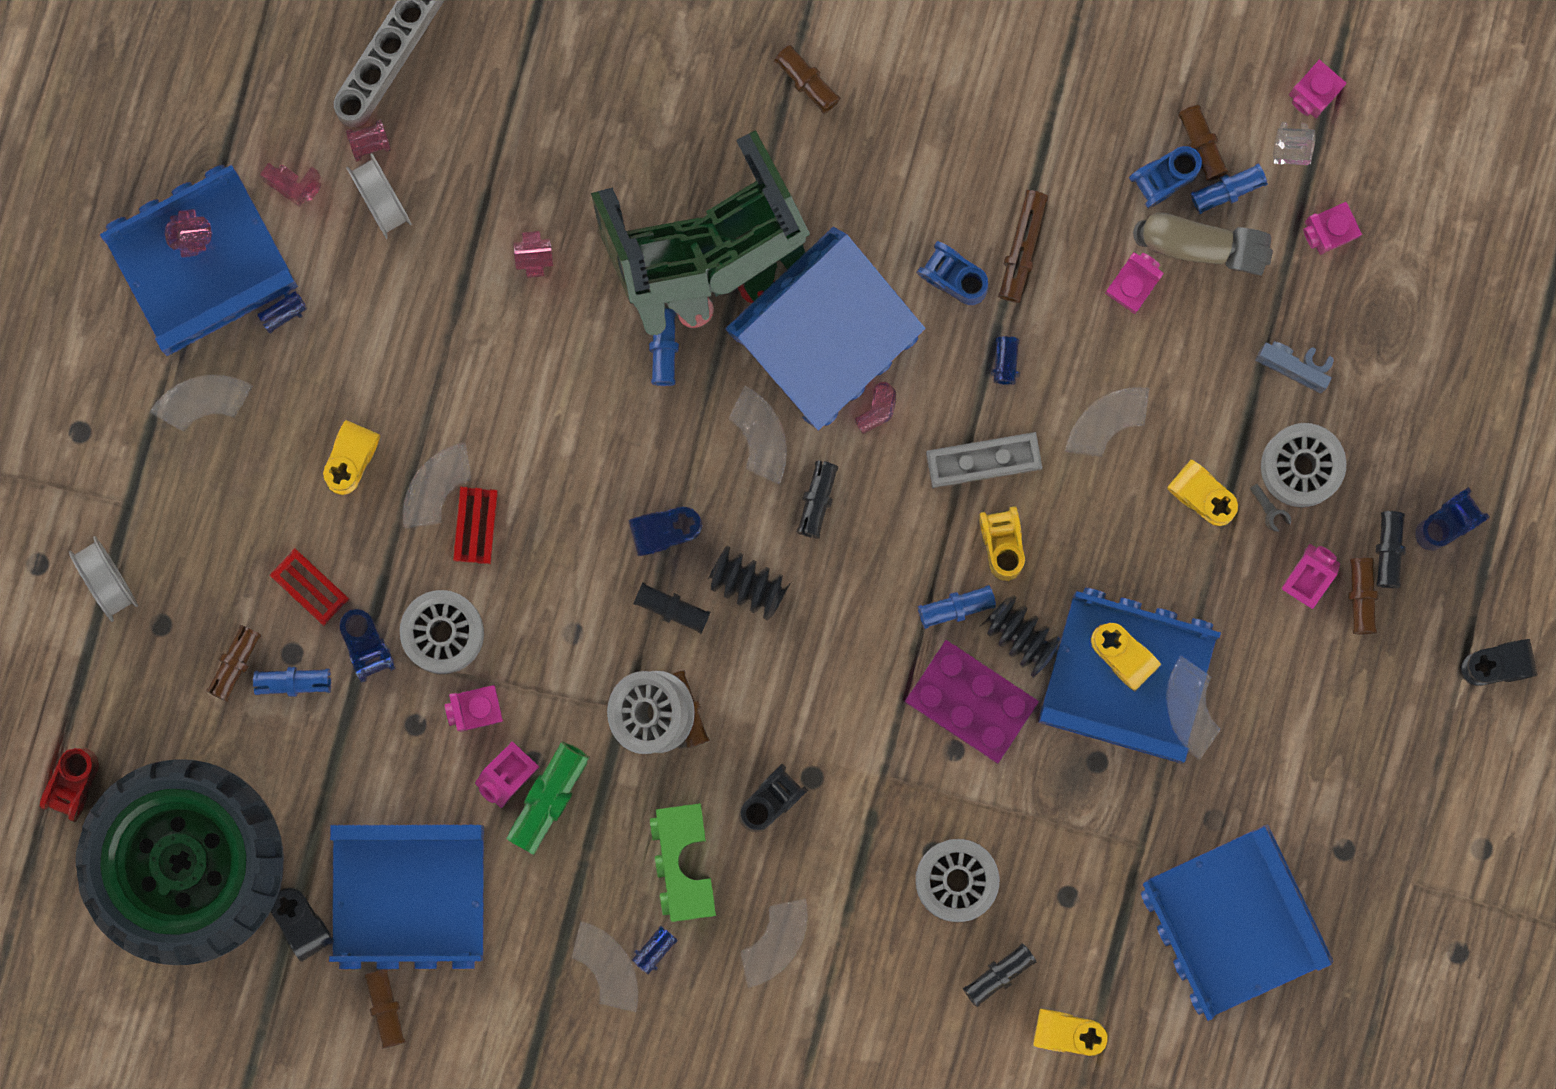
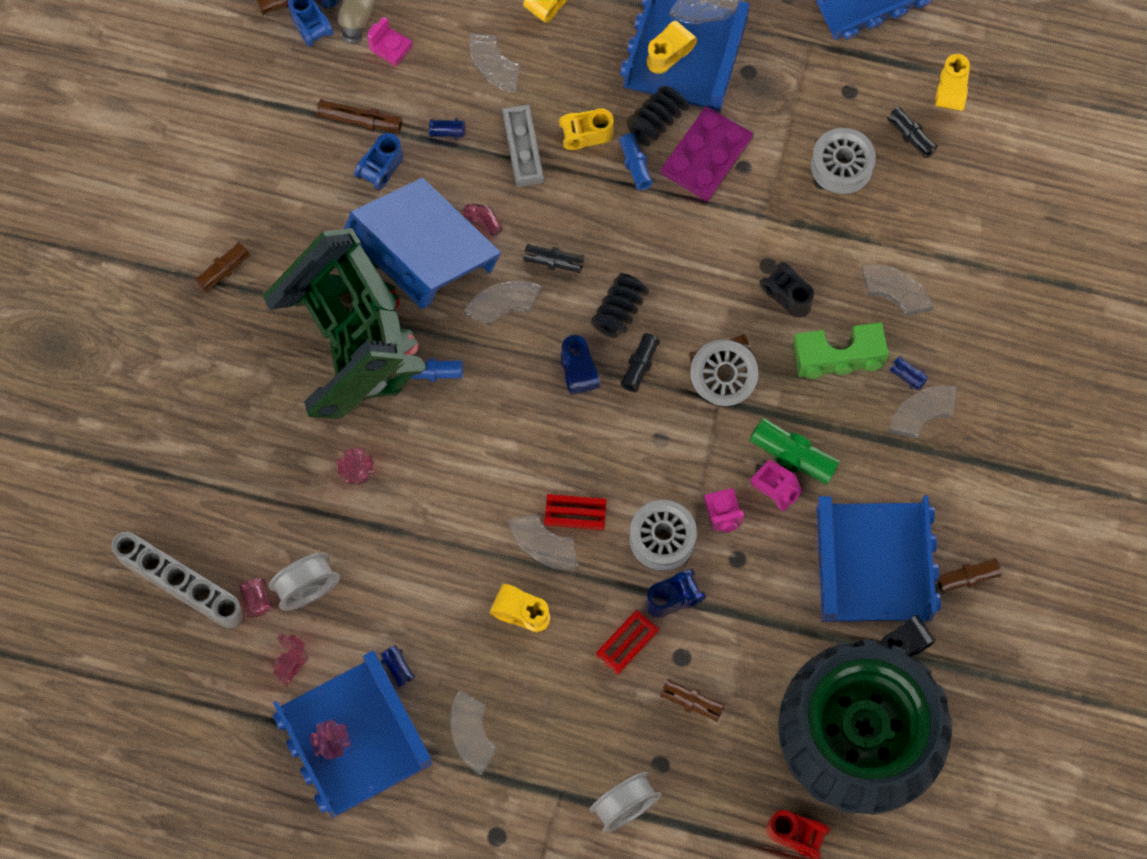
camera: 85 degrees left, 15 degrees down
blue pin [253,667,331,697] -> none

